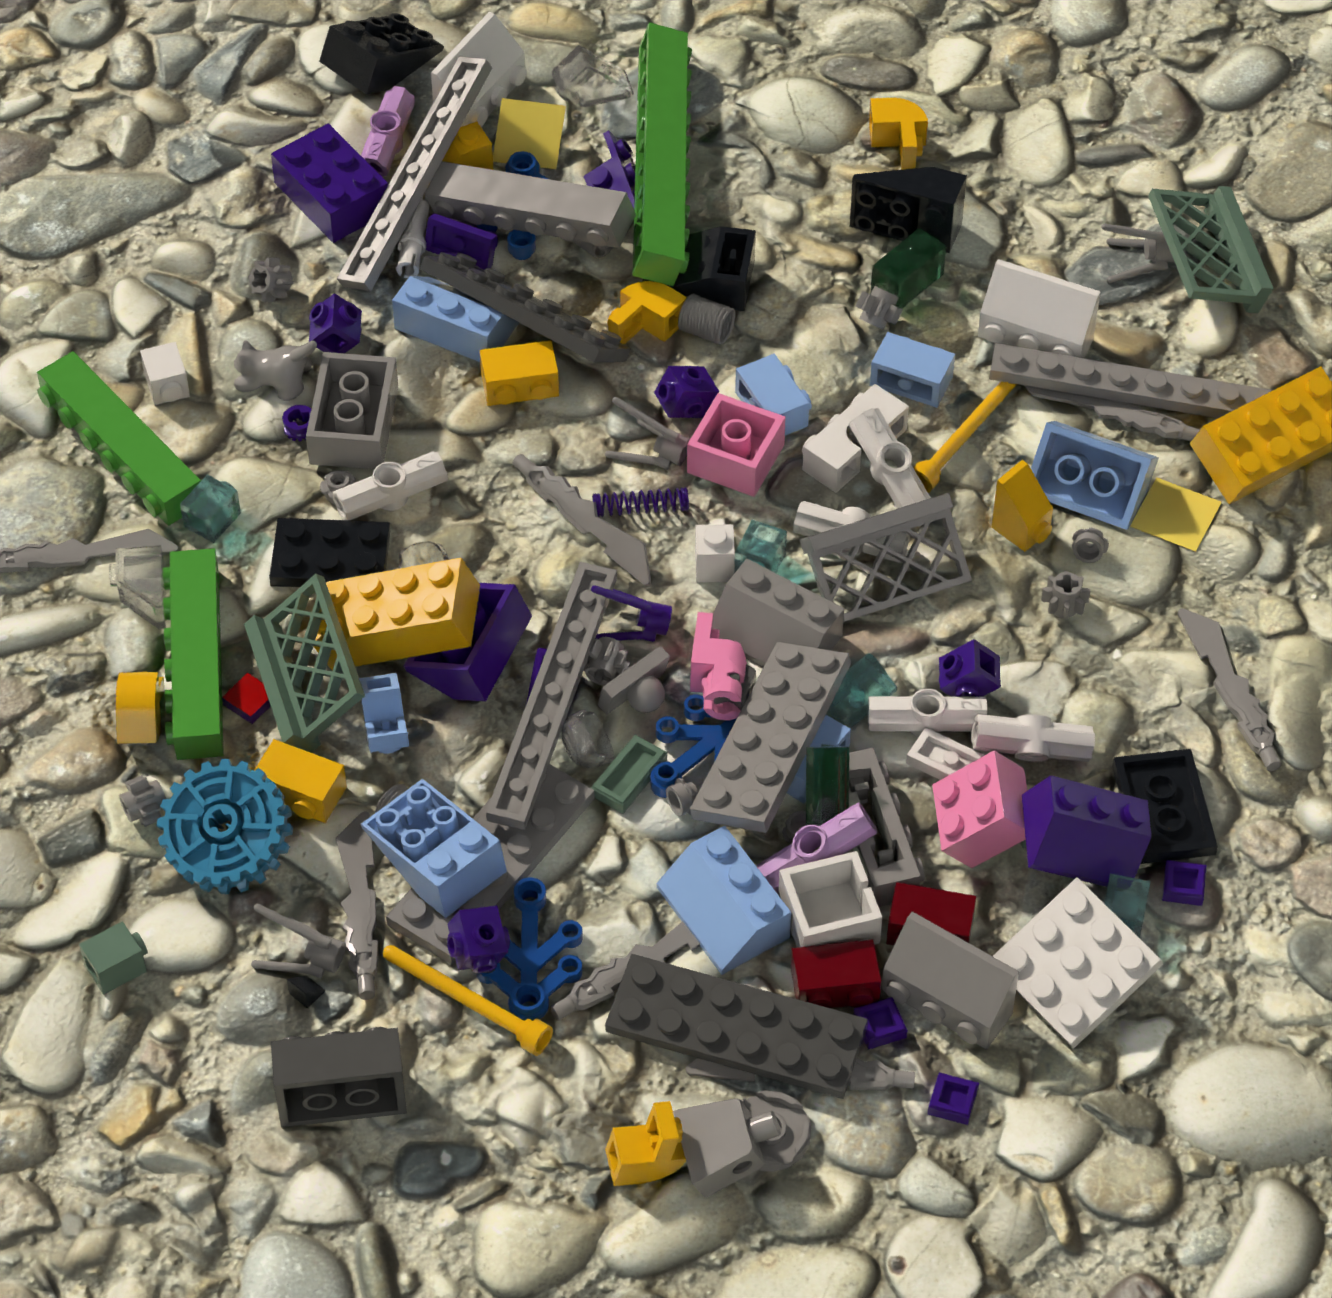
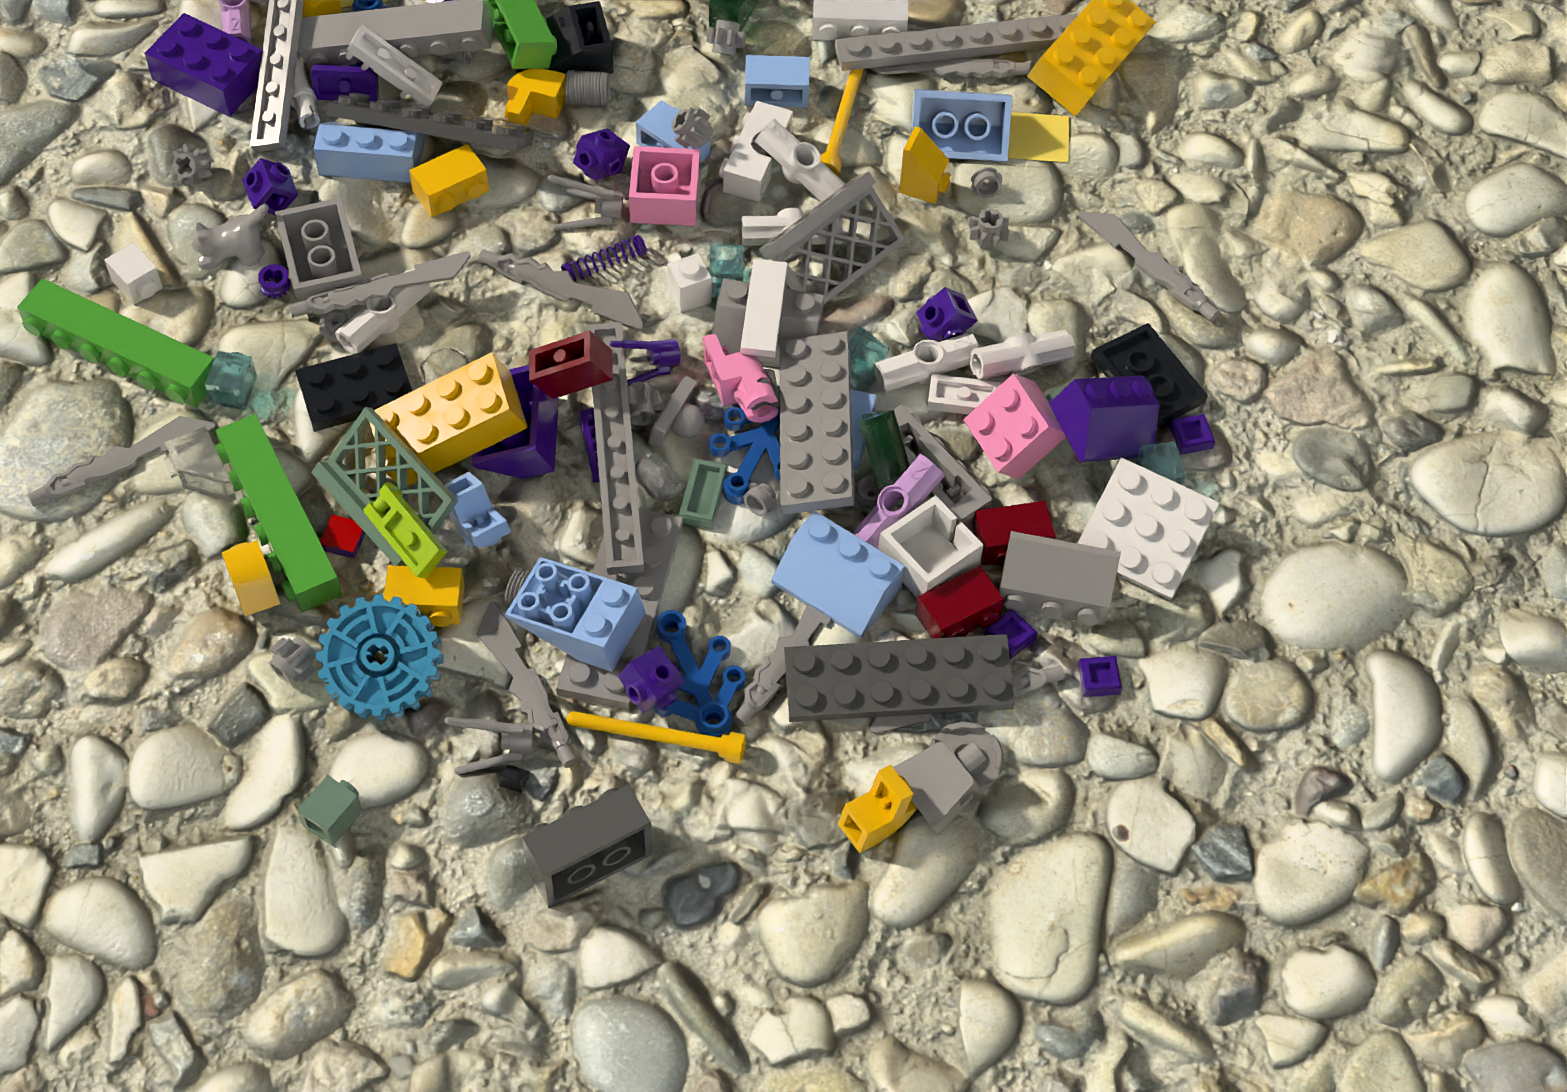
camera: 25 degrees left, 5 degrees up
none -> light grey sword [289,251,471,318]
none -> white plate [346,24,443,107]
none -> lime plate [363,482,448,578]
none -> dark red brick [529,330,613,399]
none -> light grey gear [672,107,713,149]
none -> white tile [740,259,787,358]

